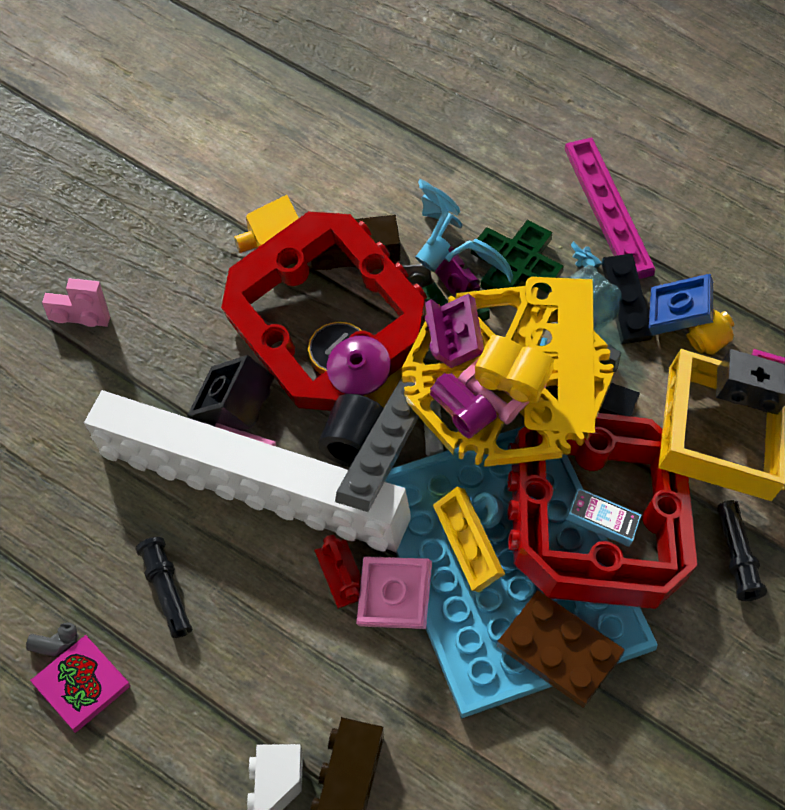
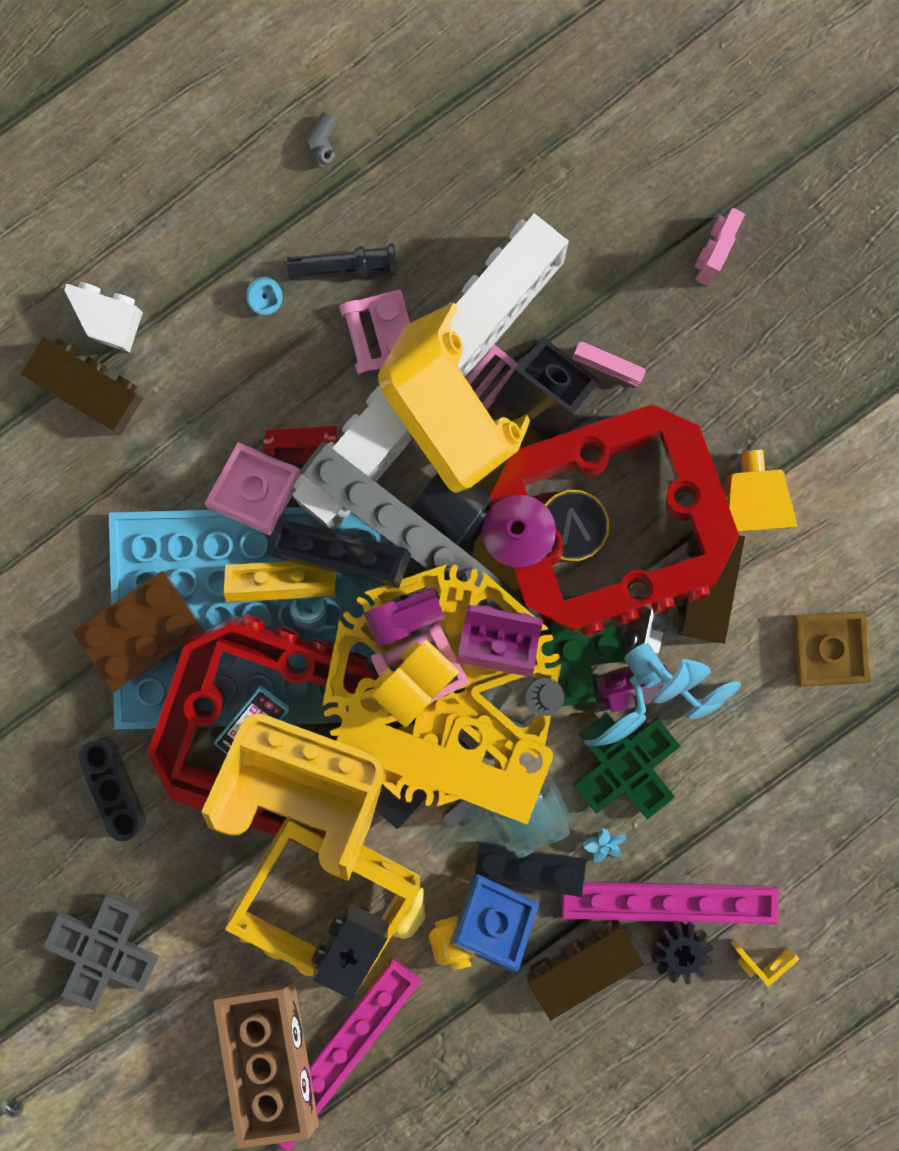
camera: 105 degrees right, 30 degrees up
dark pink tile [30,635,131,733] -> none
black pin [717,500,767,601] -> none
none -> black beam [78,738,146,842]
none -> yellow windscreen [201,714,384,881]
none -> medium azure tile [246,277,283,315]
none -> black plate [266,519,412,588]
none -> bright pink plate [339,289,410,376]
none -> yellow windscreen [378,302,530,493]
none -> dark grey tile [525,677,564,716]
none -> dark brown brick [526,920,645,1021]
none -> bright pink tile [572,341,646,387]
none -> black gear [651,921,713,984]
none -> yellow bracket [730,939,799,987]
none -> pearl gold plate [792,611,871,687]

